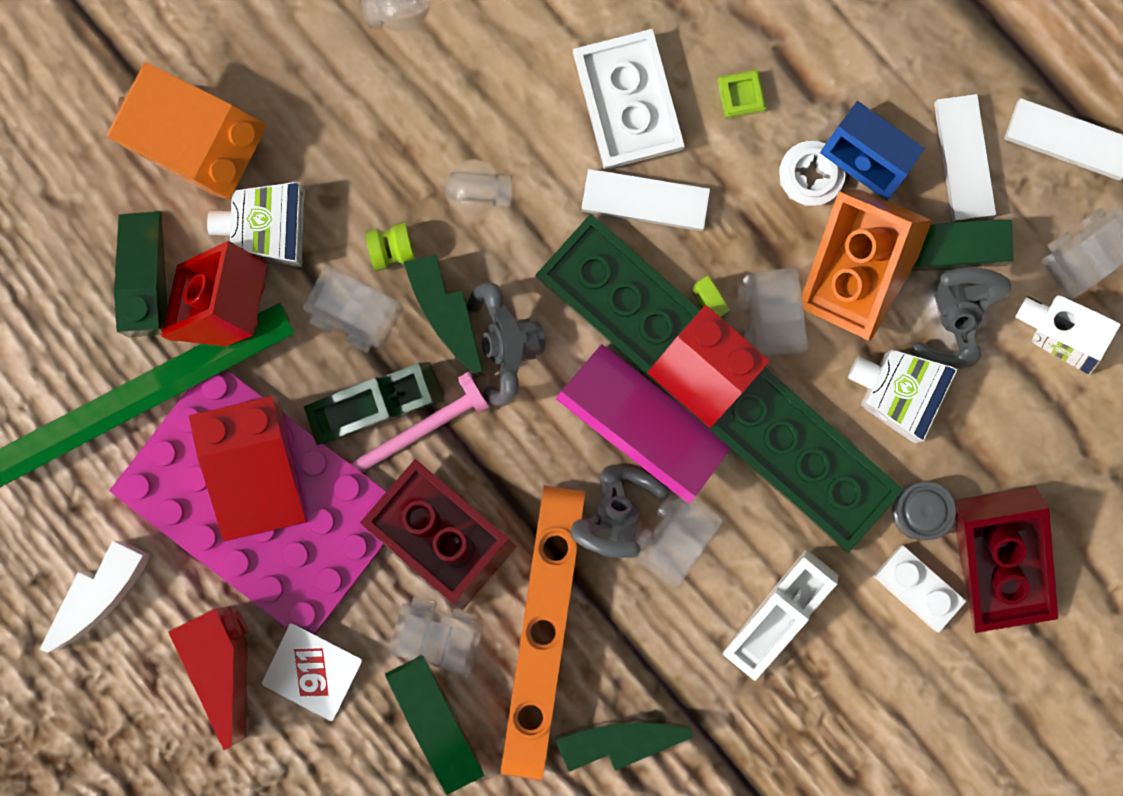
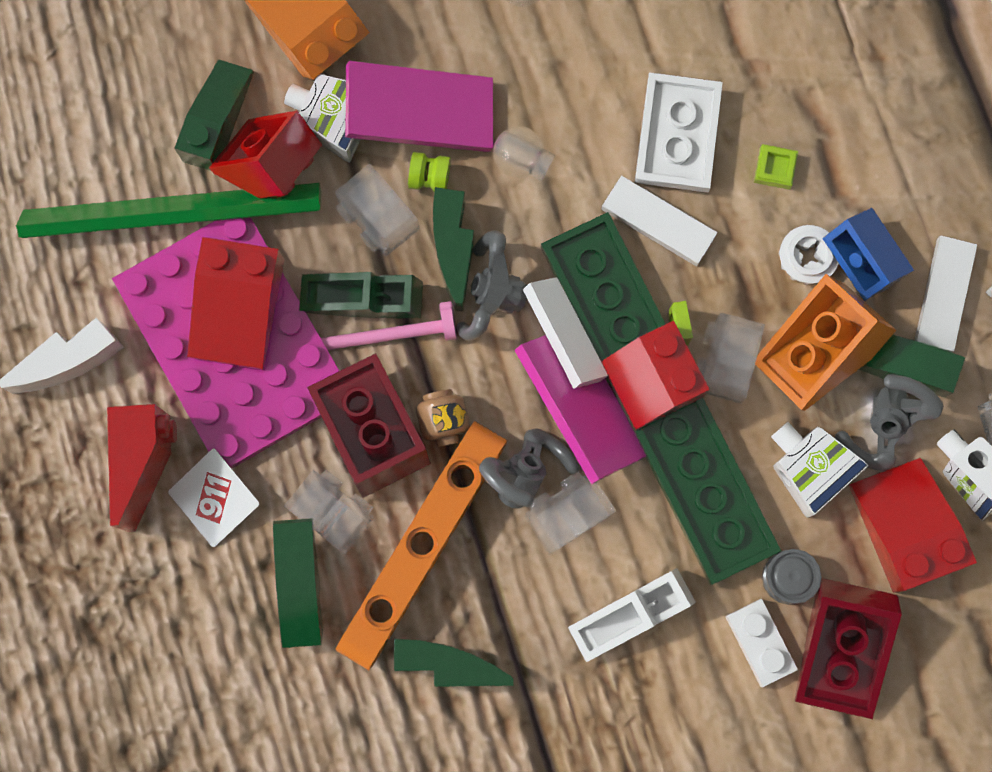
camera: 25 degrees right, 5 degrees down
none -> dark pink tile [345,61,493,152]
none -> medium nougat head [416,389,470,448]
none -> white tile [523,277,608,389]
none -> red slope [849,458,977,593]

